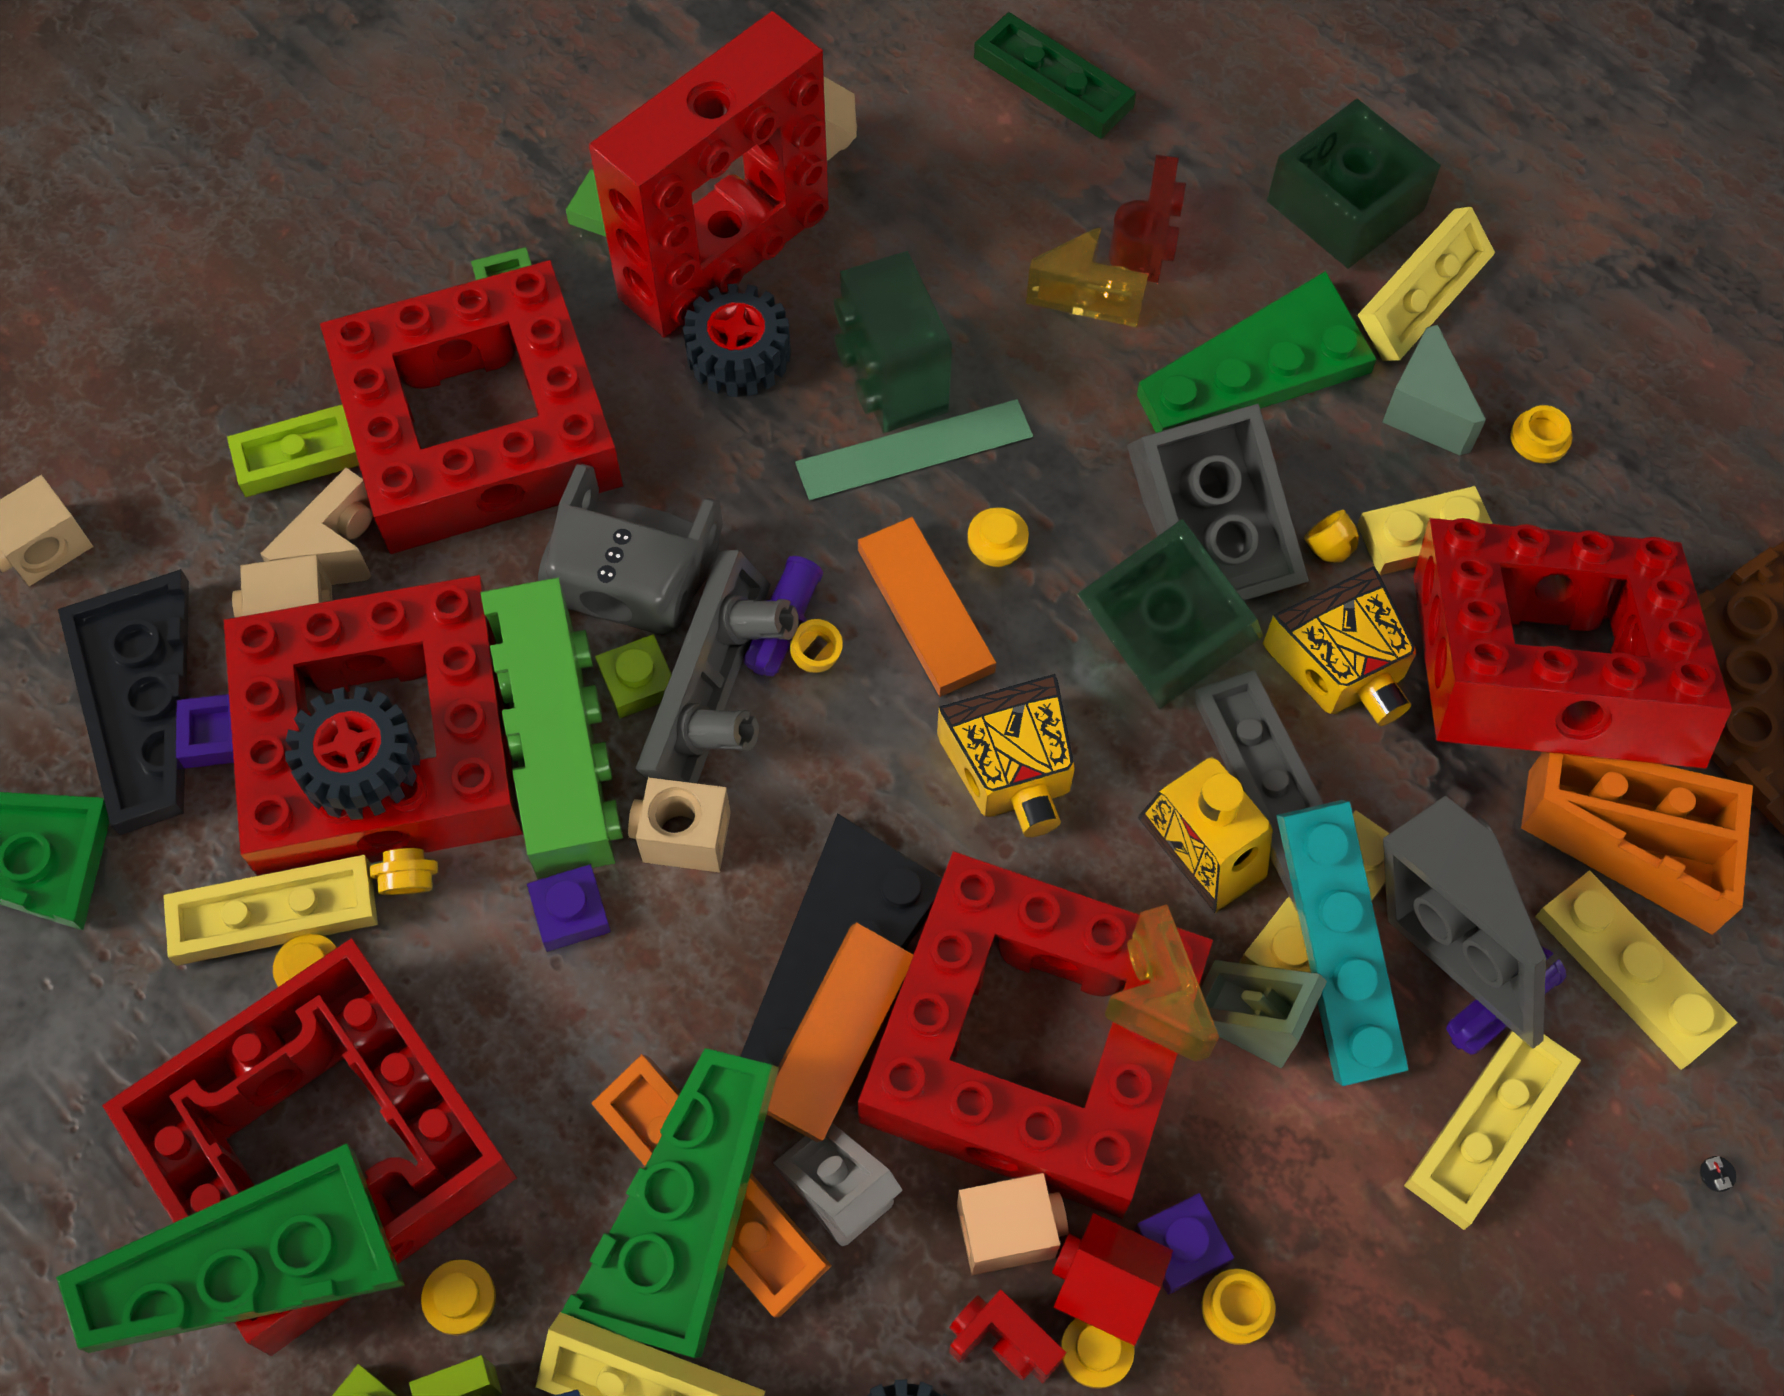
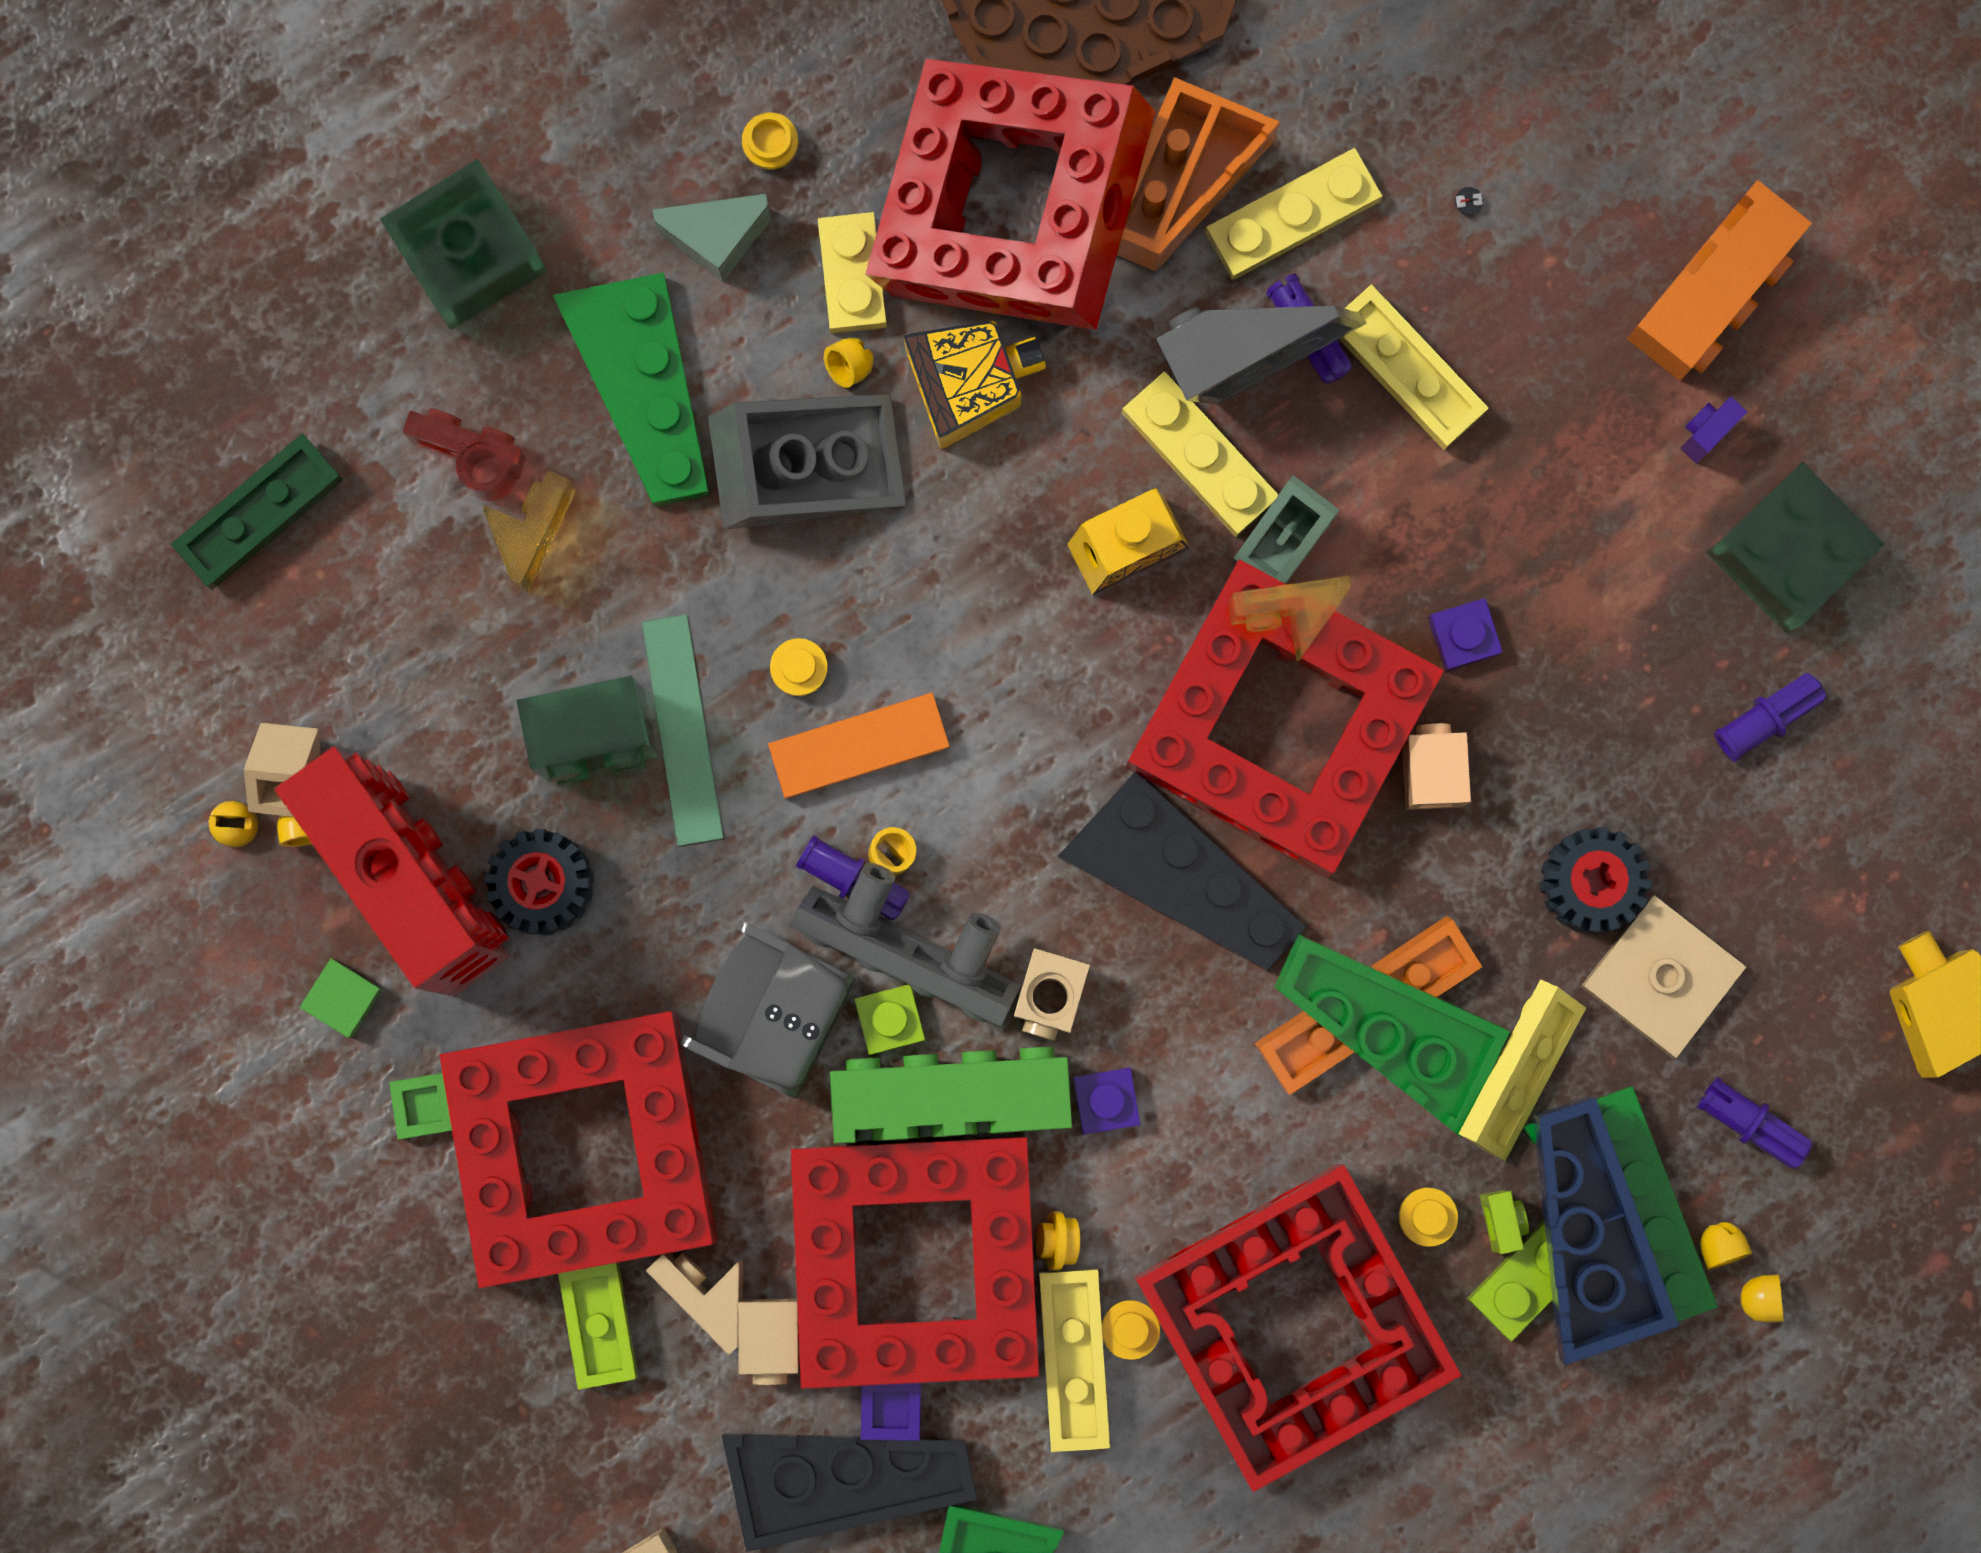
camera: 80 degrees left, 20 degrees up
green wing [56,1143,405,1353] -> none
black wheel [285,686,420,820] -> none
orange tile [767,922,913,1142] -> none
light grey slope [773,1123,903,1246] -> none
torso [937,674,1074,837] -> none
red bracket [949,1289,1067,1384] -> none
red brick [1051,1213,1174,1346] -> none
yellow plate [1061,1318,1135,1389] -> none
clear green brick [1078,519,1263,709] -> none
dark grey plate [1195,670,1324,911] -> none
yellow plate [1201,1269,1275,1345] -> none
teal plate [1276,800,1409,1086] -> none
light yellow plate [1358,207,1495,361] -> none

